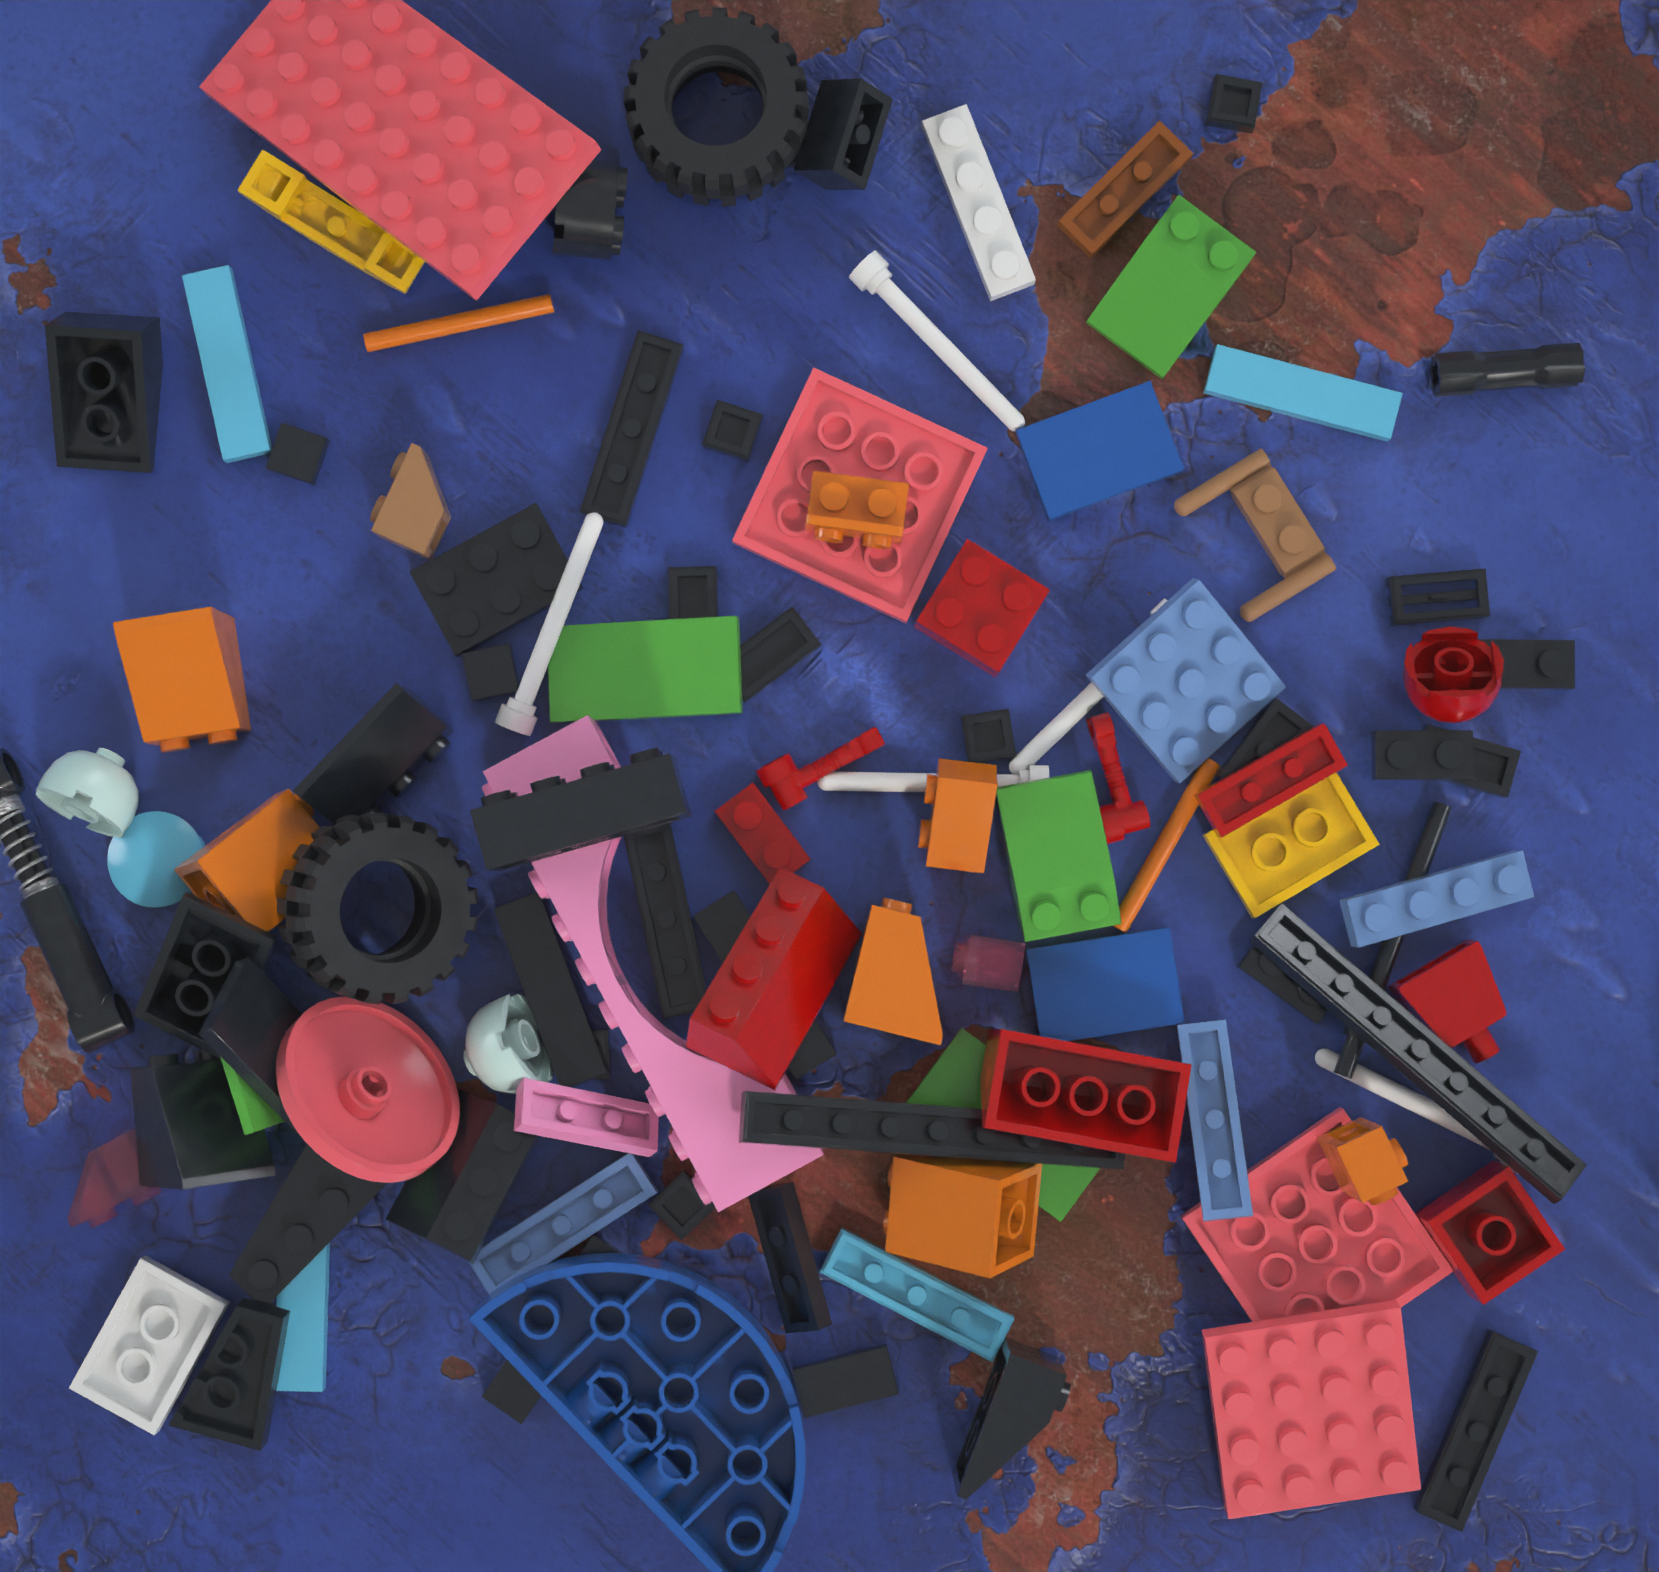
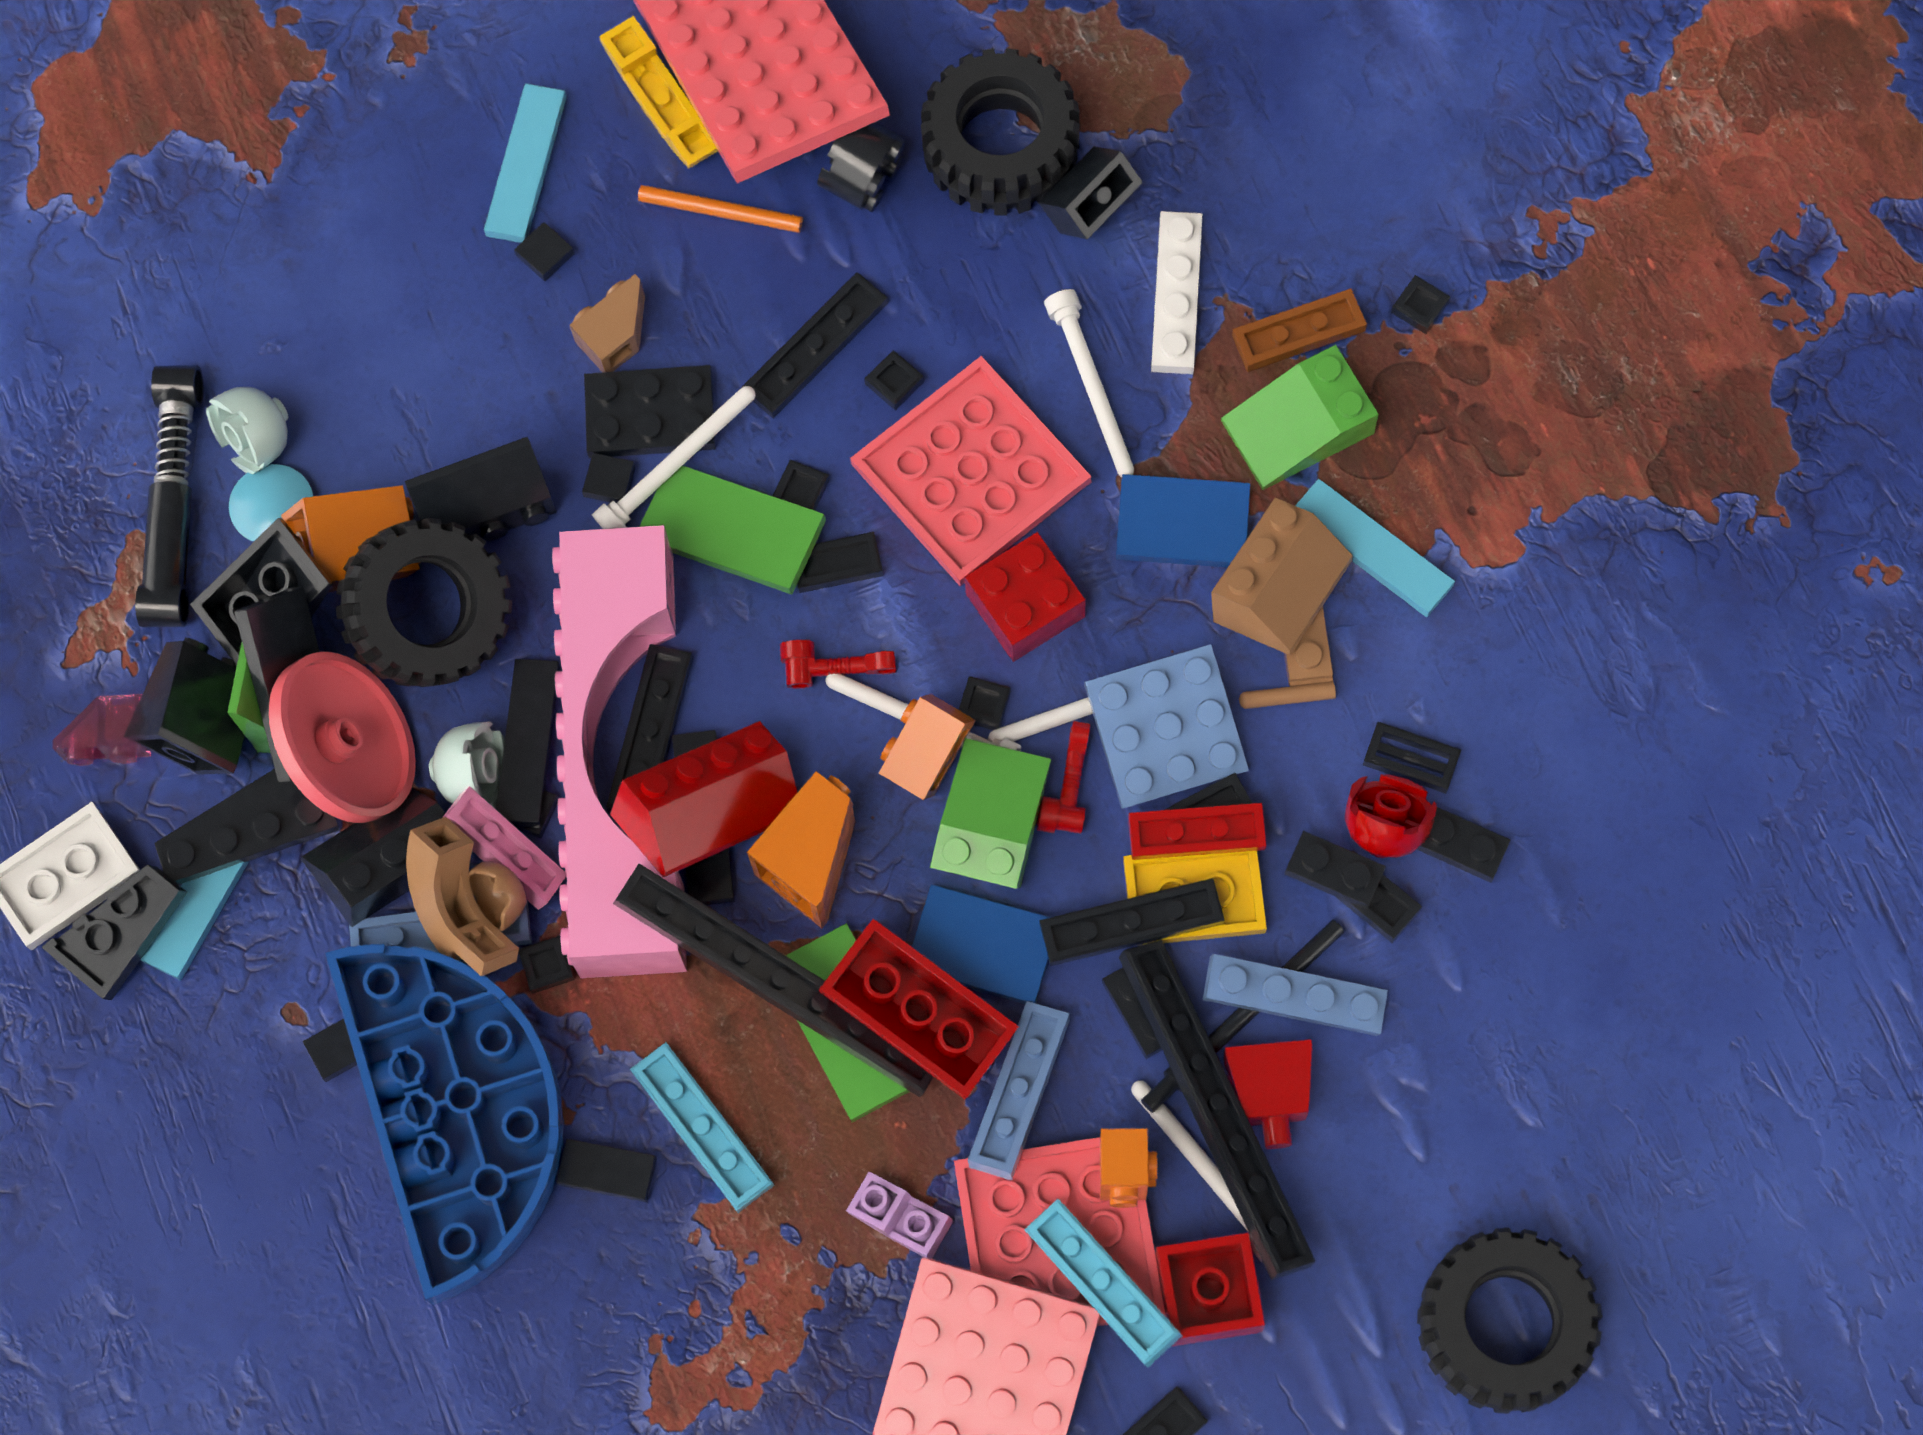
camera: 30 degrees right, 15 degrees down
black slope [45,312,163,473] -> none
orange slope [113,607,251,752] -> none
black brick [470,748,692,871] -> none
red plate [715,783,811,884] -> none
black plate [748,1182,832,1334] -> none
orange bracket [805,471,909,549] -> none
orange slope [883,1154,1042,1278] -> none
clear pink slope [951,933,1026,992] -> none
black slope [952,1337,1071,1500] -> none
orange bar [1113,758,1220,933] -> none
black axle [1430,342,1585,397] -> none
none -> medium nougat arch [406,817,519,976]
none -> medium nougat hair [469,861,527,932]
none -> lavender slope [846,1172,953,1259]
none -> medium azure tile [1024,1199,1182,1367]
none -> black tile [1039,878,1225,966]
none -> medium nougat slope [1211,498,1353,655]

